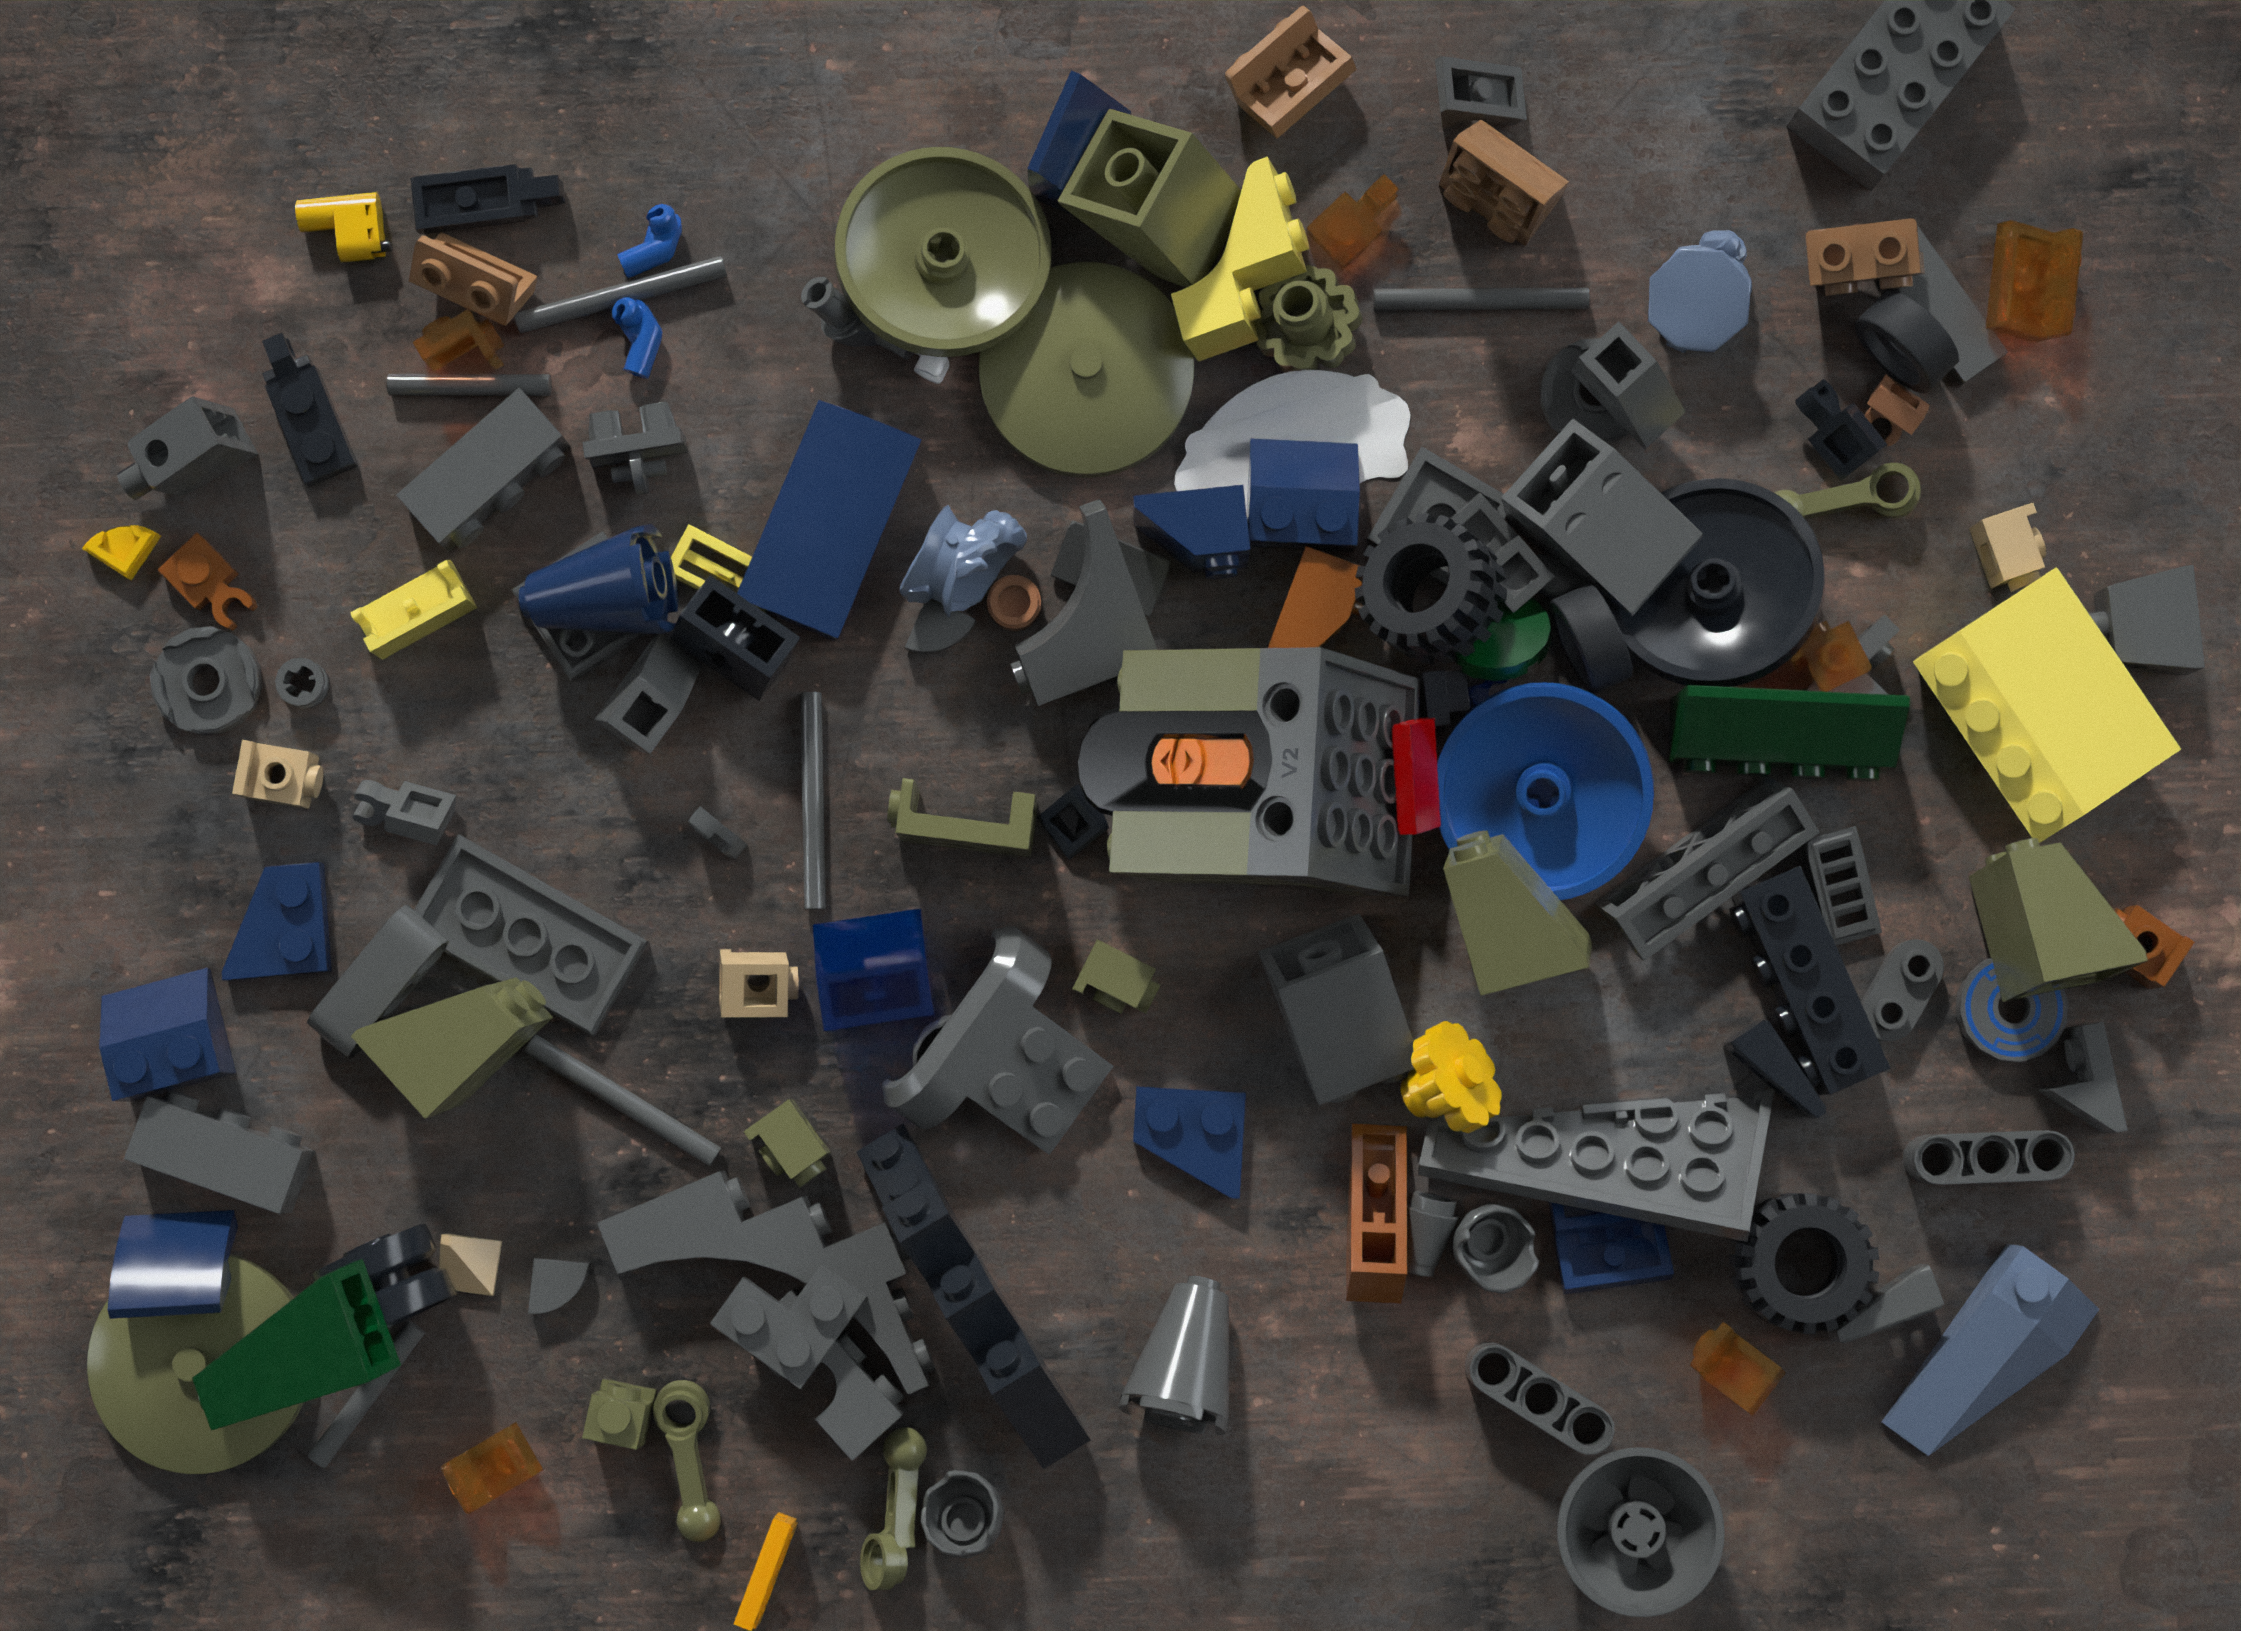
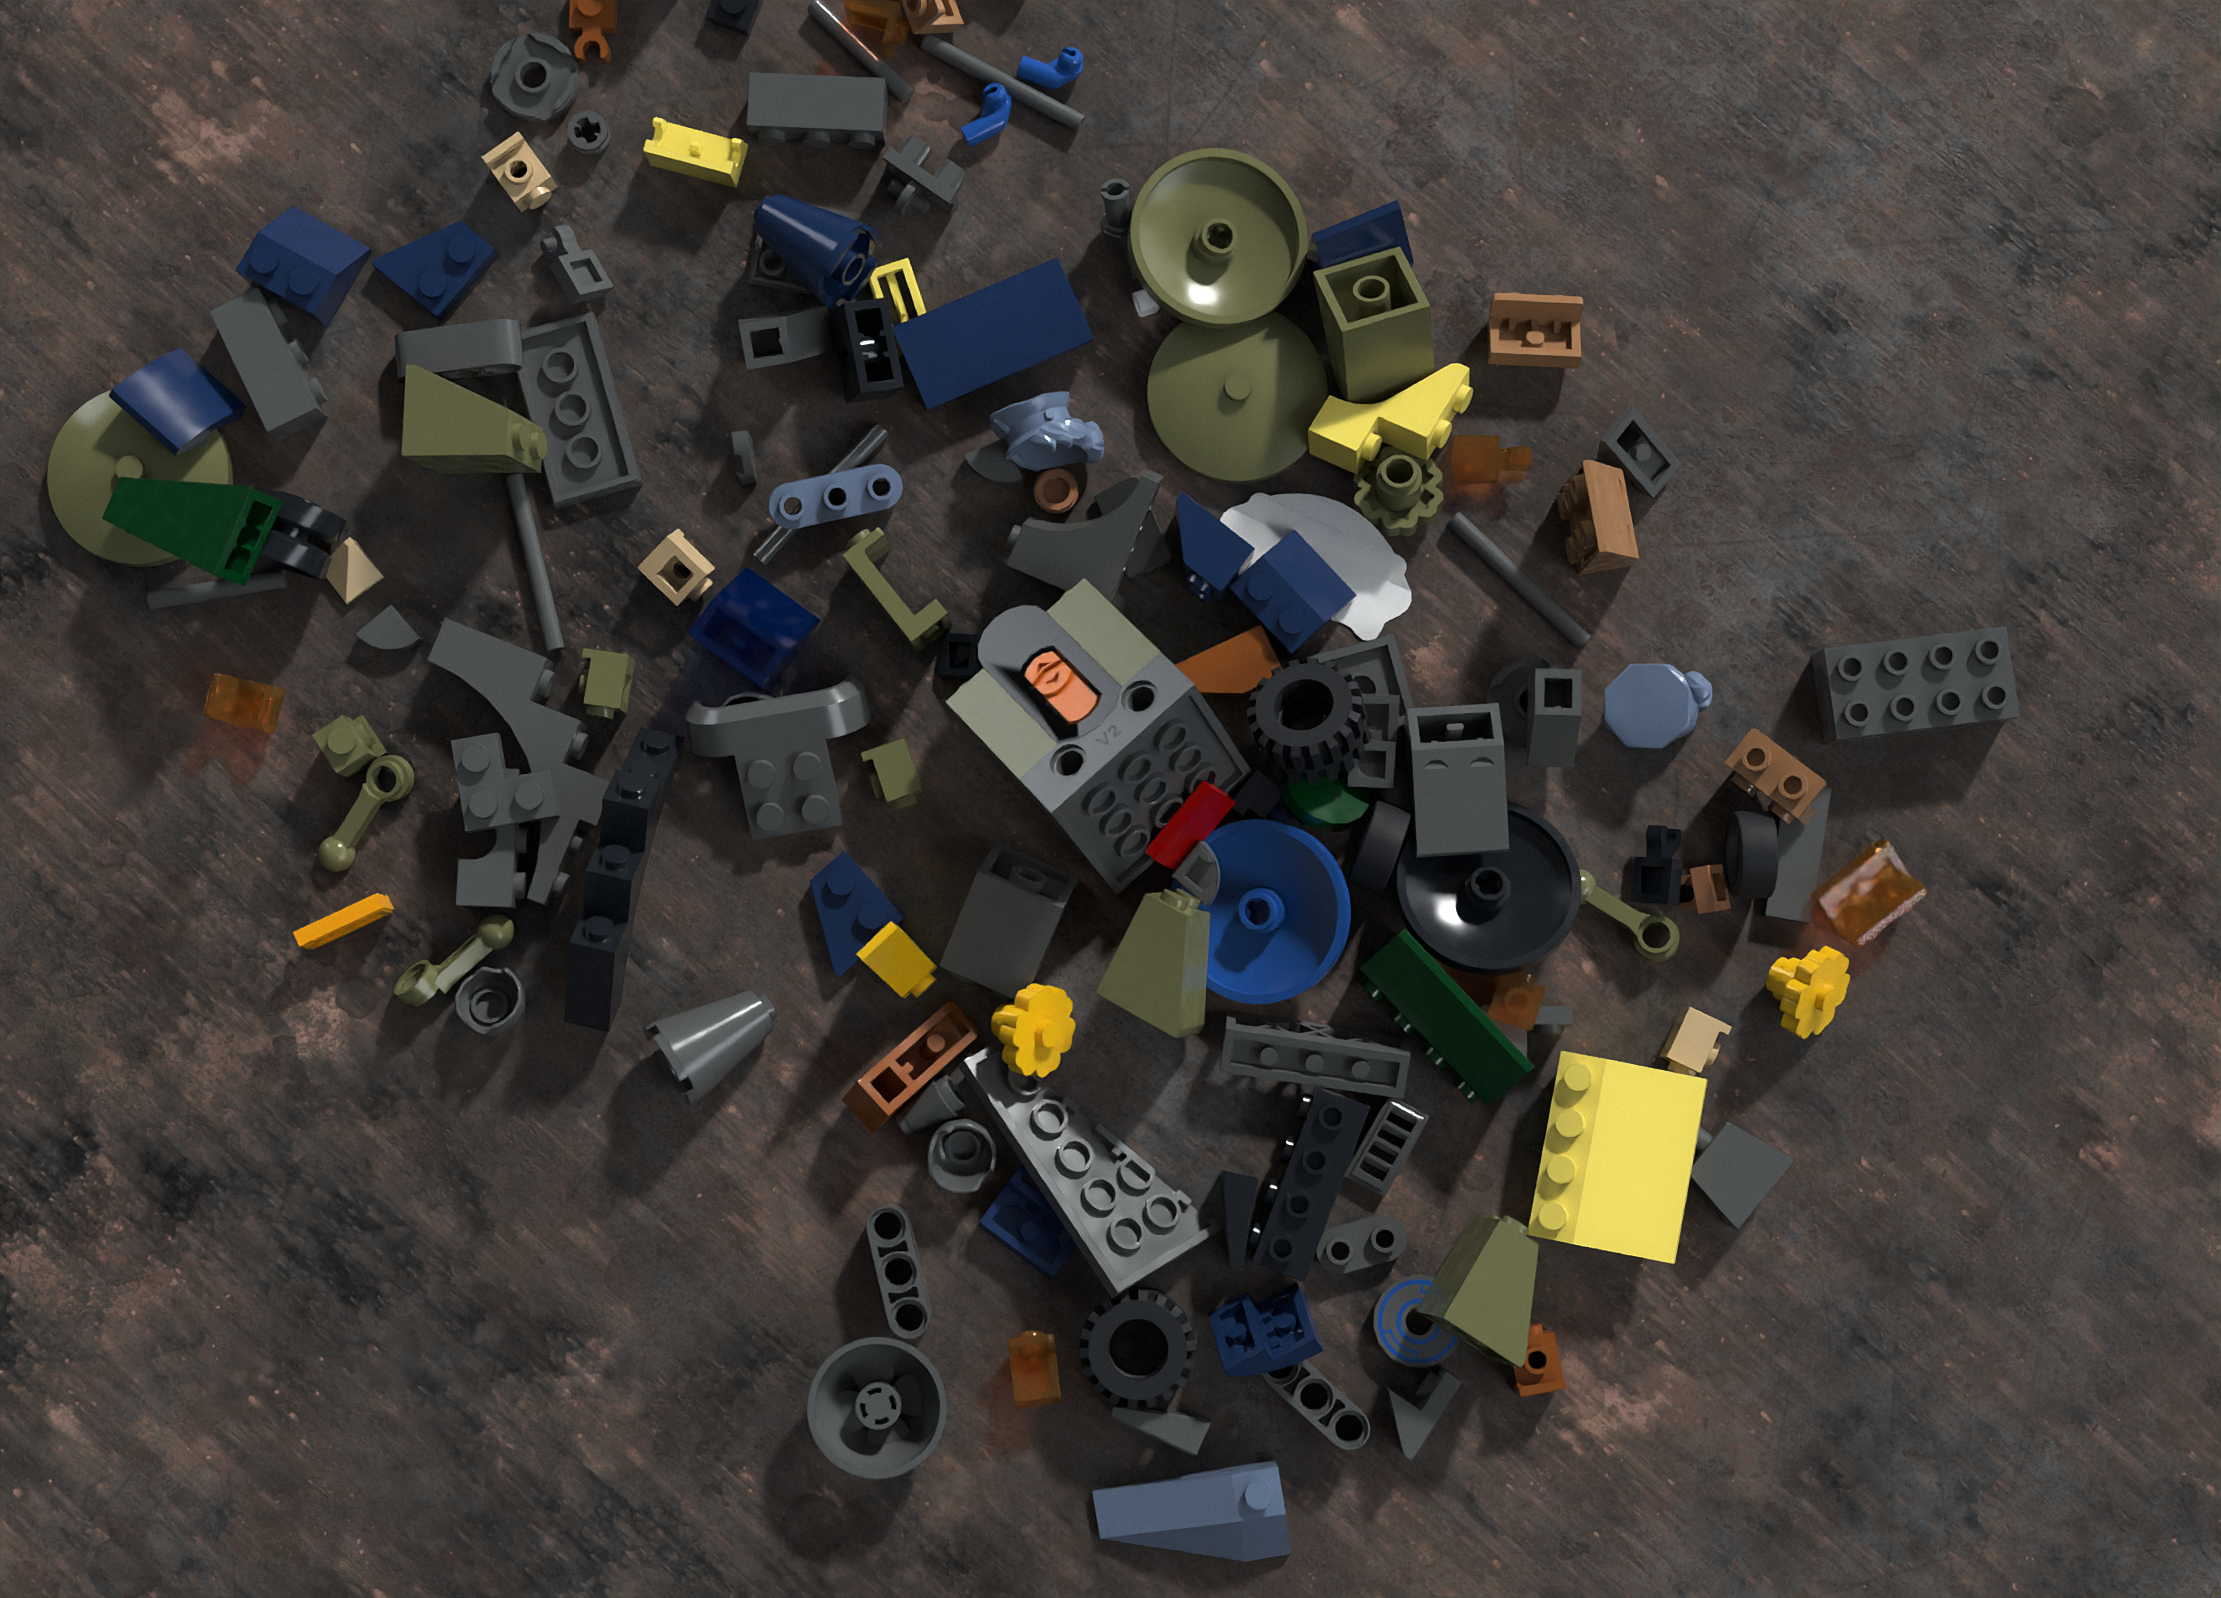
camera: 45 degrees right, 0 degrees up
none -> sand blue plate [767,464,903,529]
none -> yellow slope [857,921,938,999]
none -> dark grey tile [1172,841,1220,906]
none -> dark blue slope [1208,1282,1324,1377]
none -> yellow plant [1766,946,1850,1039]

